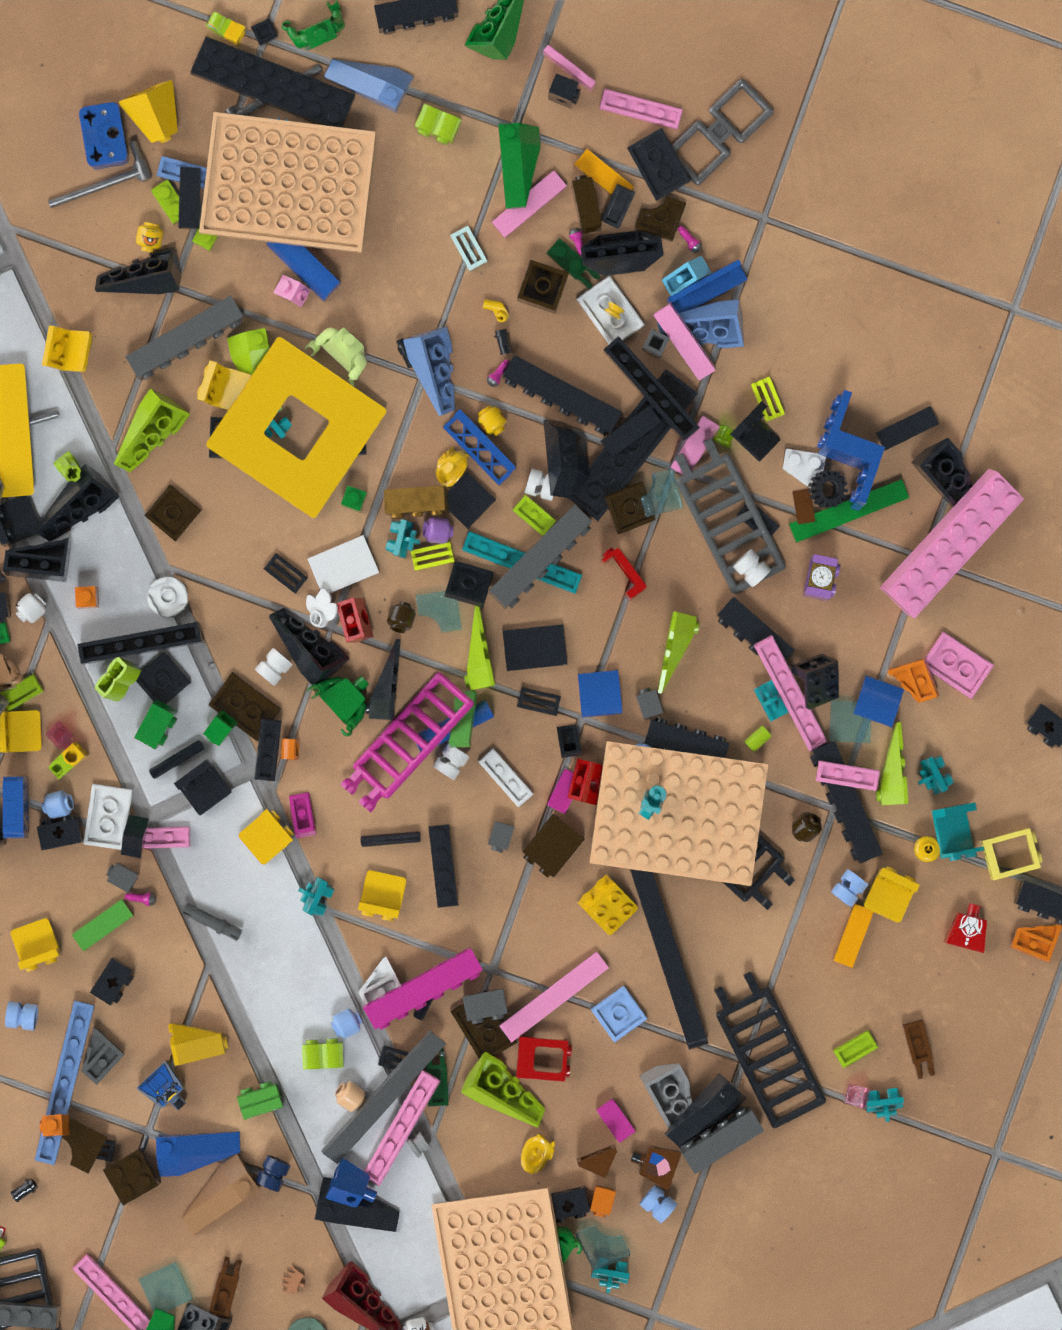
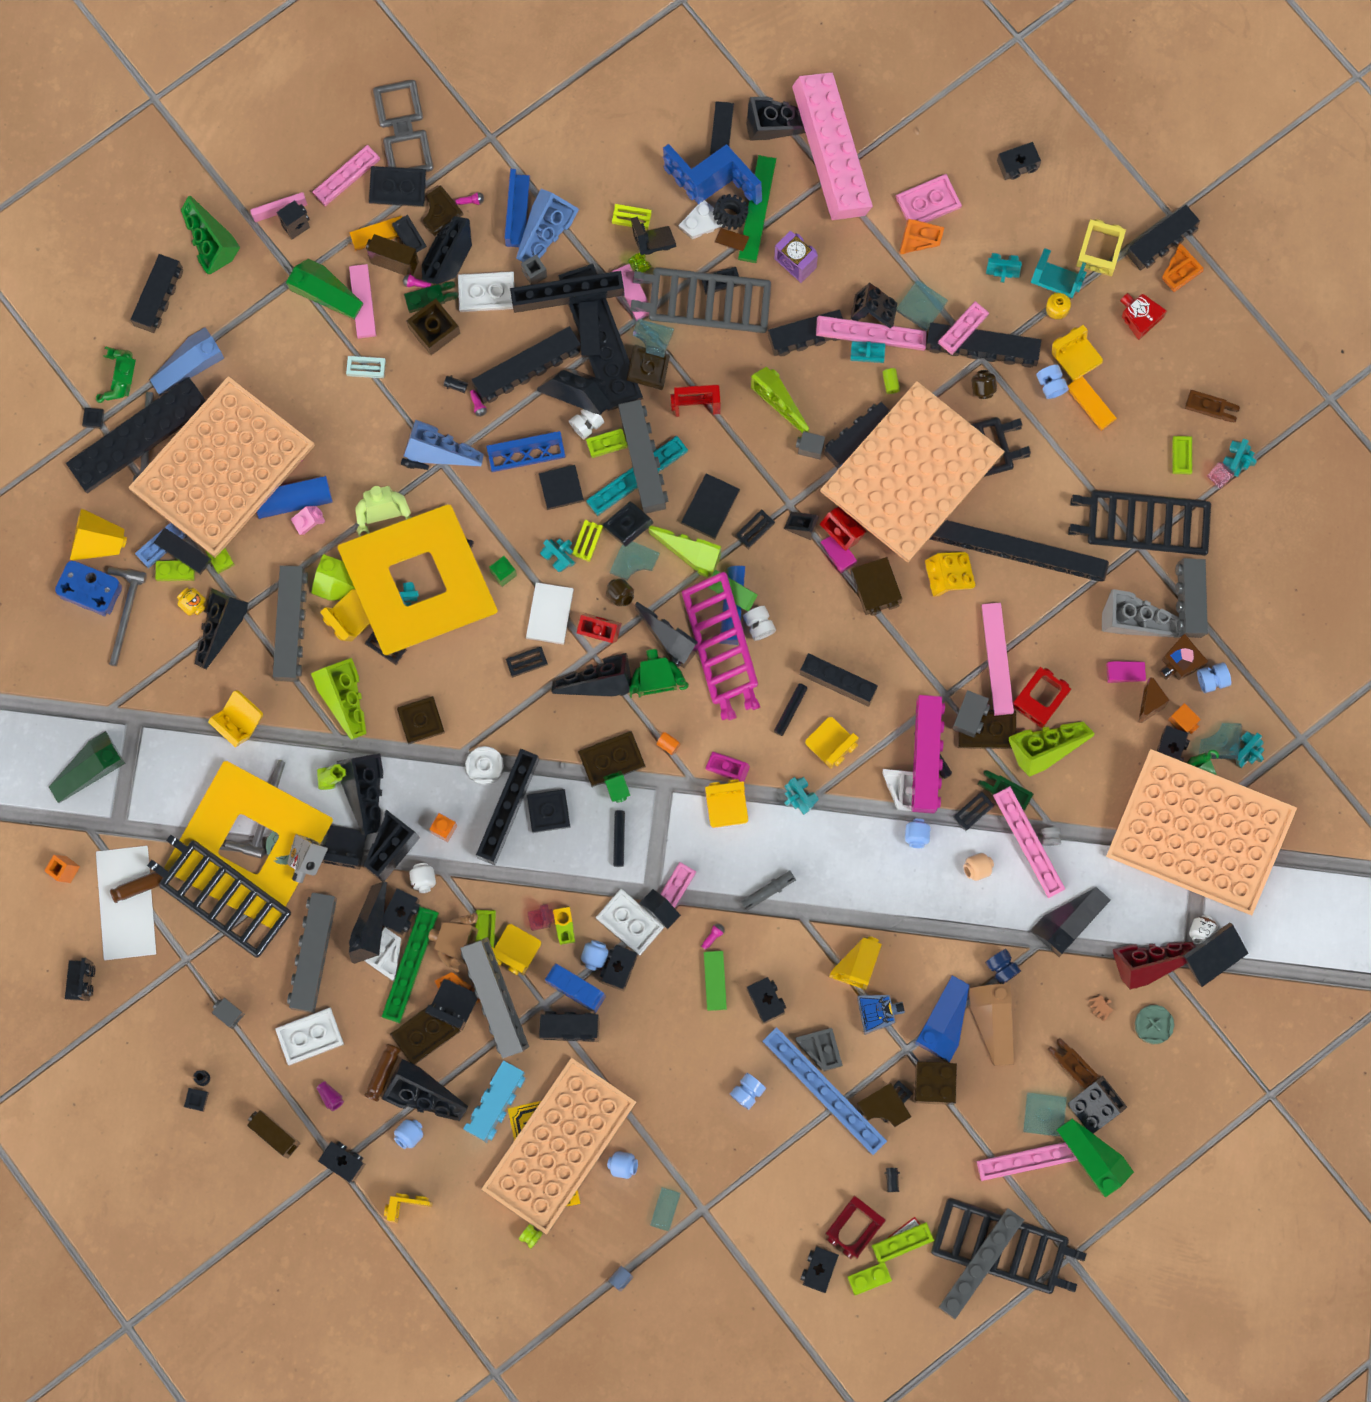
camera: 50 degrees left, 10 degrees down
yellow bracket [10,918,62,972] -> none
orange brick [39,1114,70,1137] -> none
lime brick [95,657,141,702] -> none
dark grey brick [106,863,140,893] -> none
green brick [134,699,178,750] -> none
black bracket [174,759,232,816] -> none
leg [206,12,247,47] -> none
bright green brick [237,1081,284,1120] -> none
black tile [254,718,282,781] -> none
white wheel [255,648,293,686] -> none
lime brick [302,1038,344,1070] -> none
white plate [306,588,338,628] -> none
dark grey tile [321,1030,446,1164] -> none
blue torso [326,1158,377,1207] -> none
pearl gold brick [384,485,449,519] -> none
lime brick [415,104,462,145] -> none
medium lavender head [423,517,454,544] -> none
yellow hat [436,447,469,487] -> none
yellow head [477,405,507,436] -> none
white tile [478,748,533,808] -> none
yellow arm [483,299,509,323] -> none
dark grey brick [488,821,514,853] -> none
yellow hat [521,1134,555,1174] -> none
blue slope [578,670,622,718] -> none
light blue tile [591,985,647,1043] -> none
yellow bush [604,302,625,320] -> none
teal hips [639,785,667,820] -> none
bright pink tile [654,303,716,380] -> none
medium azure slope [662,256,712,296] -> none
black wedge [664,1073,747,1147] -> none
white wheel [733,549,771,588] -> none
blue slope [853,676,904,727] -> none
lime wedge [875,722,908,805] -> none

